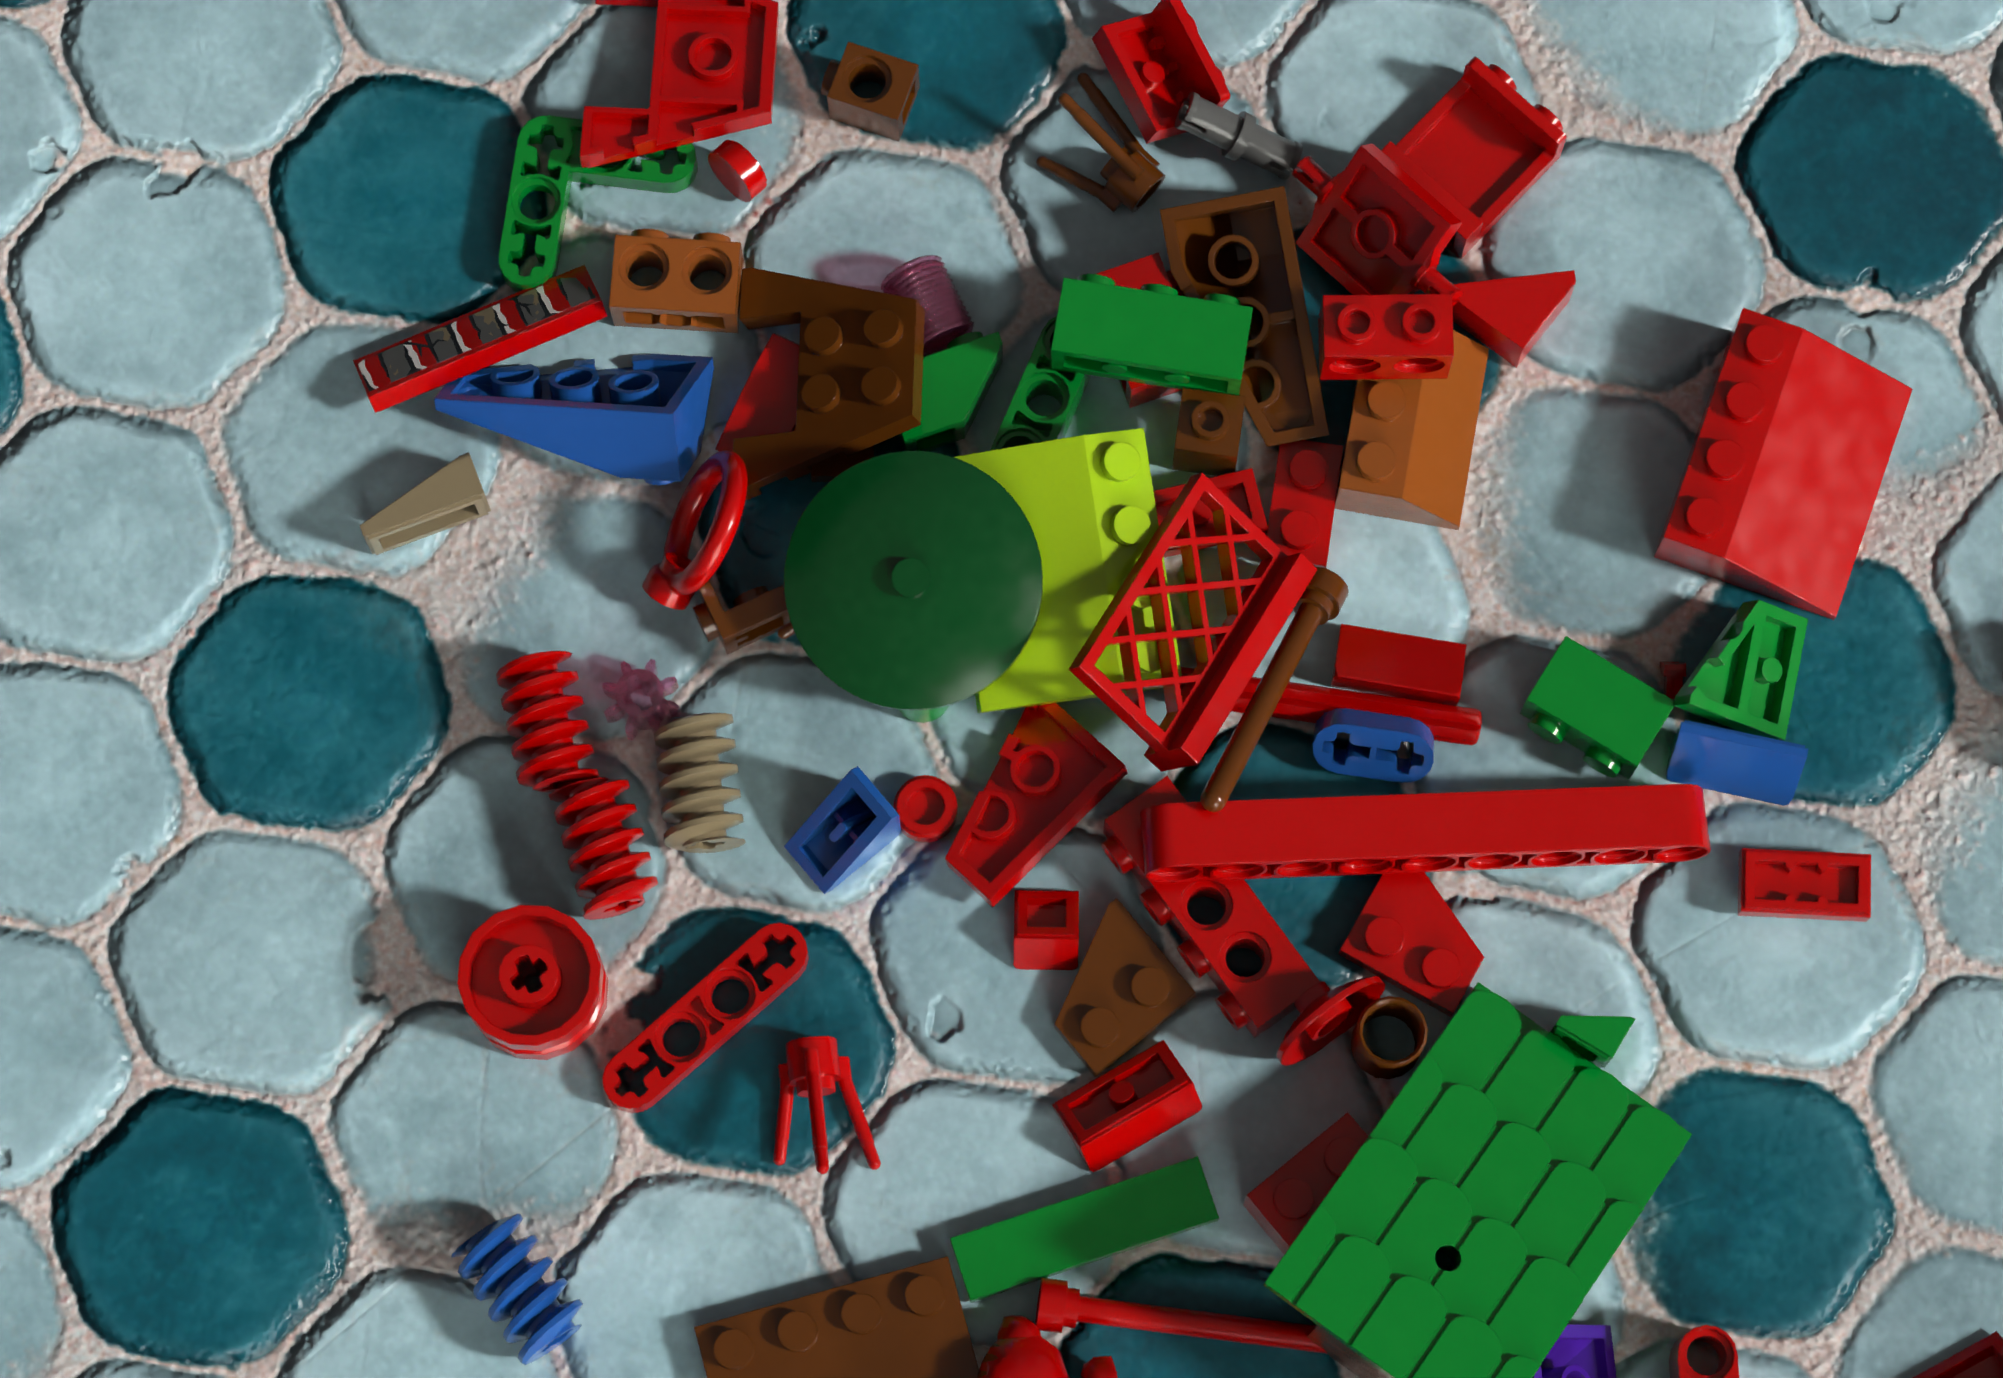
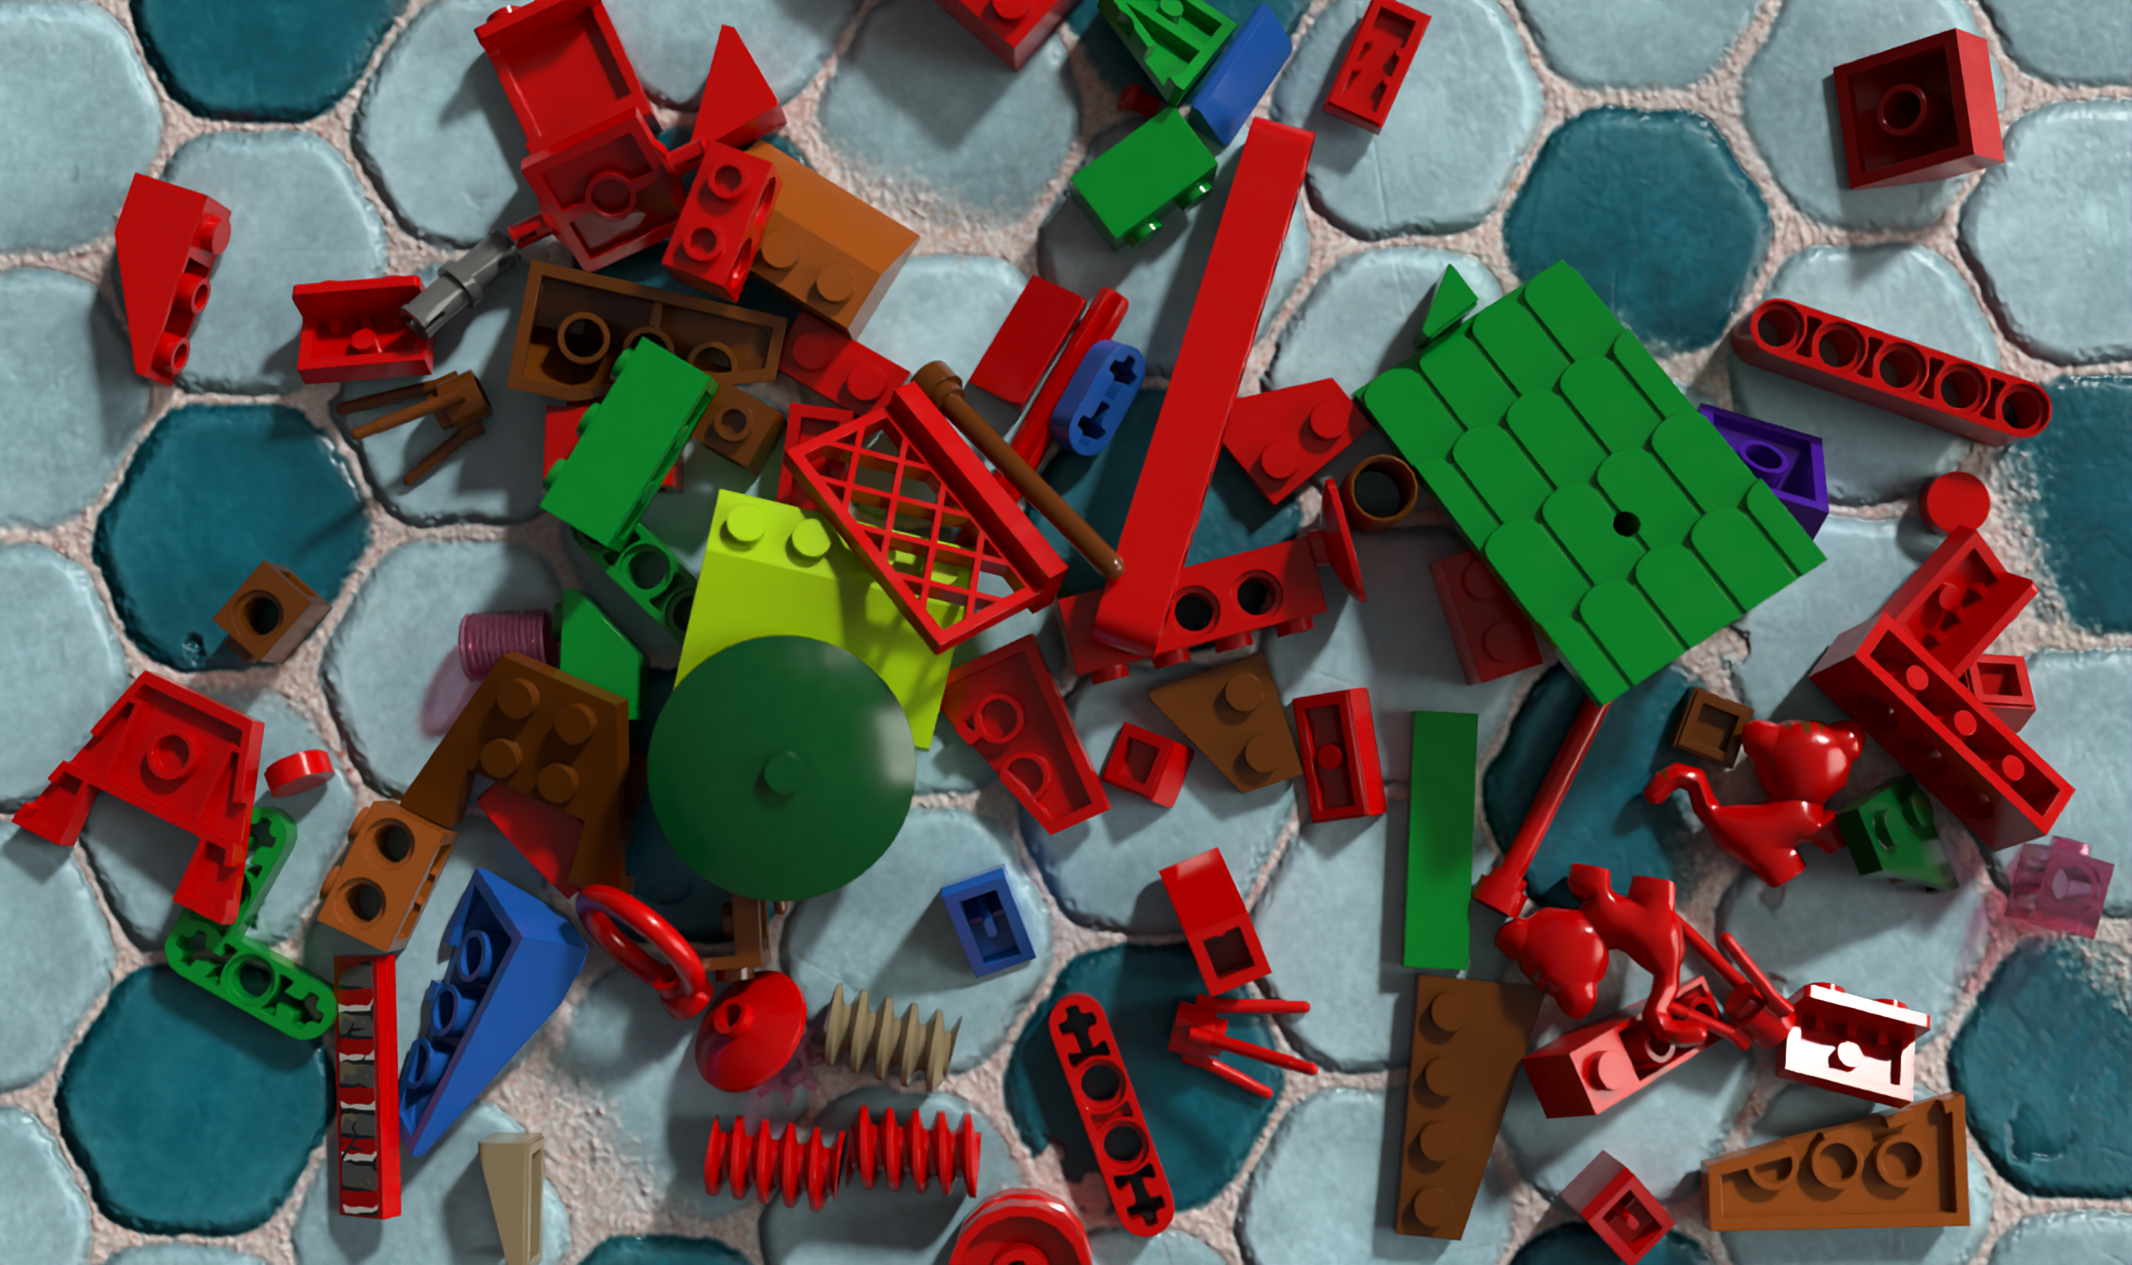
camera: 70 degrees left, 10 degrees up
red tile [893,775,958,842] -> none
none -> red dish [695,970,807,1093]
none -> red slope [1158,847,1272,998]

